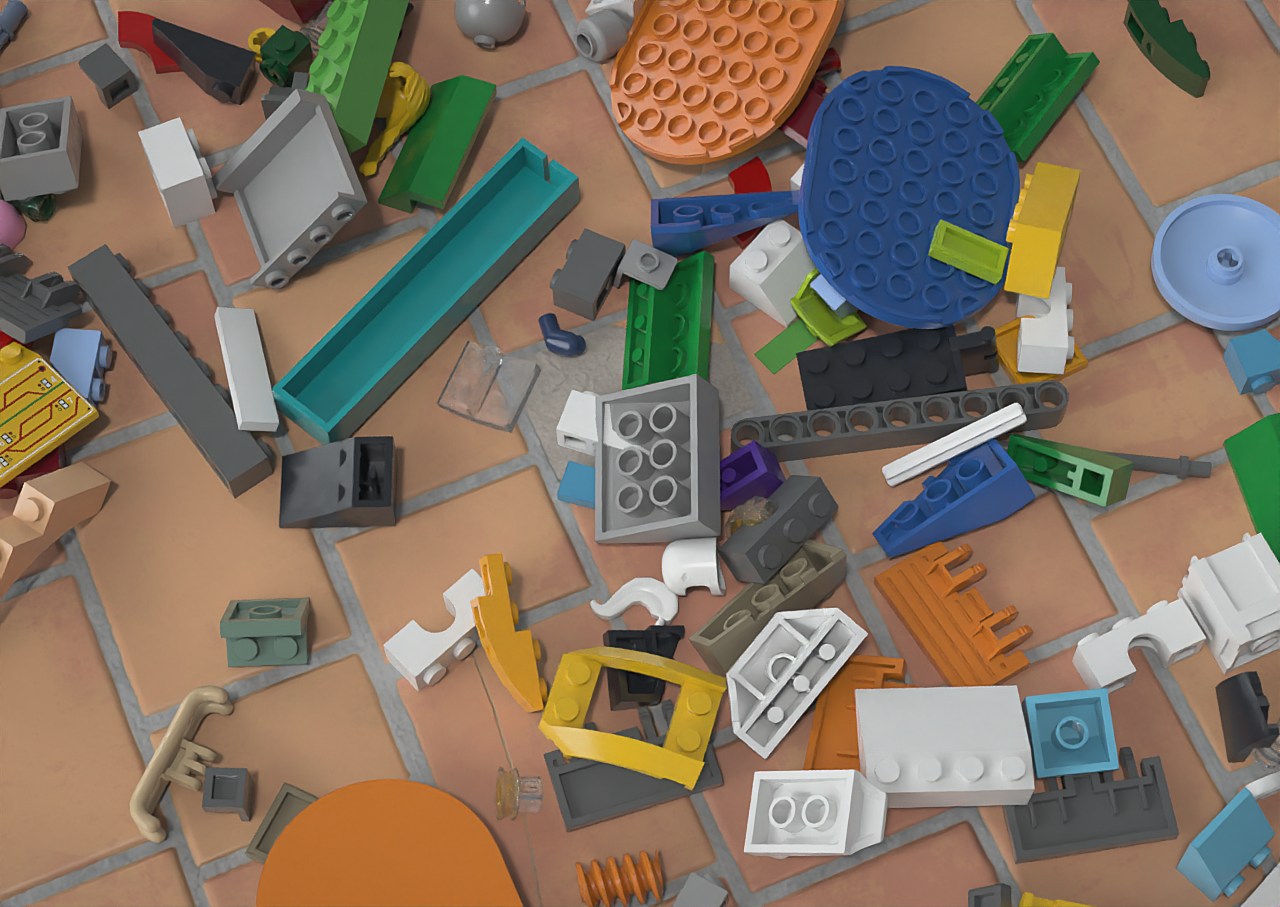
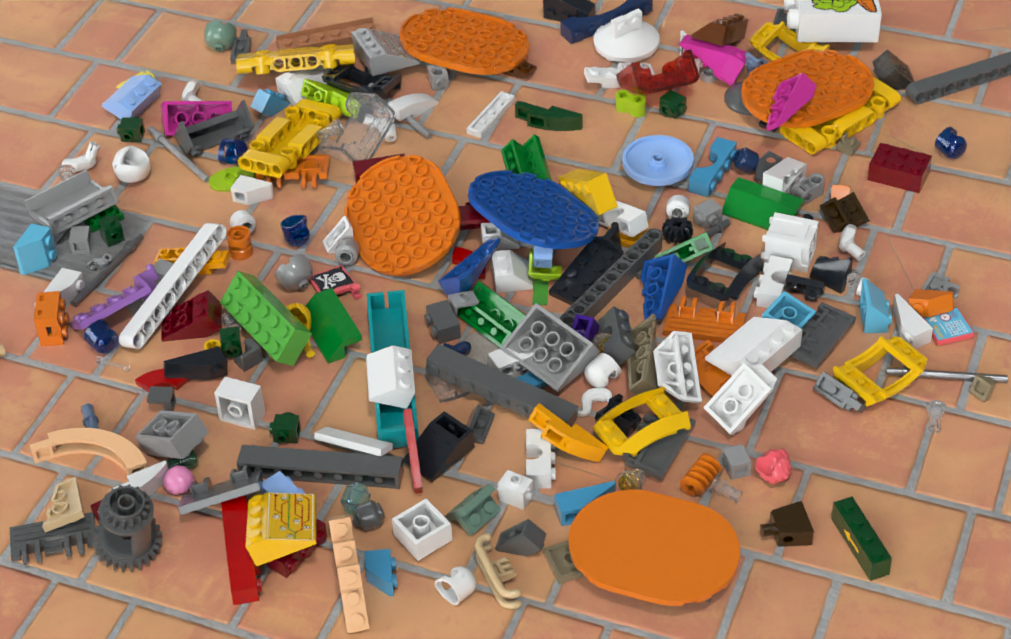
camera: 45 degrees left, 20 degrees down
dark grey panel [202,767,254,821] -> none
light grey panel [211,88,368,289] -> none
white axle [882,403,1027,487] -> none
lime tile [928,219,1009,284] -> none
none -> dark green brick [269,412,301,444]
none -> flag [309,265,362,299]
none -> clear light blue head [340,482,371,515]
none -> dark grey head [352,500,385,531]
none -> dark azure slope [365,549,397,596]
none -> white slope [366,346,415,409]
none -> white brick [392,499,452,561]
none -> tile [403,409,423,494]
none -> dark grey brick [426,344,579,427]
none -> white helmet [434,566,476,605]
none -> dark grey slope [466,404,495,444]
none -> dark grey slope [495,519,546,557]
none -> white head [497,470,534,510]
none -> dark azure slope [554,481,616,526]
none -> black gear [662,215,693,245]
none -> white head [666,195,690,219]
none -> black wedge [686,242,764,301]
none -> light grey brick [693,198,723,230]
none -> black hinge [785,274,826,302]

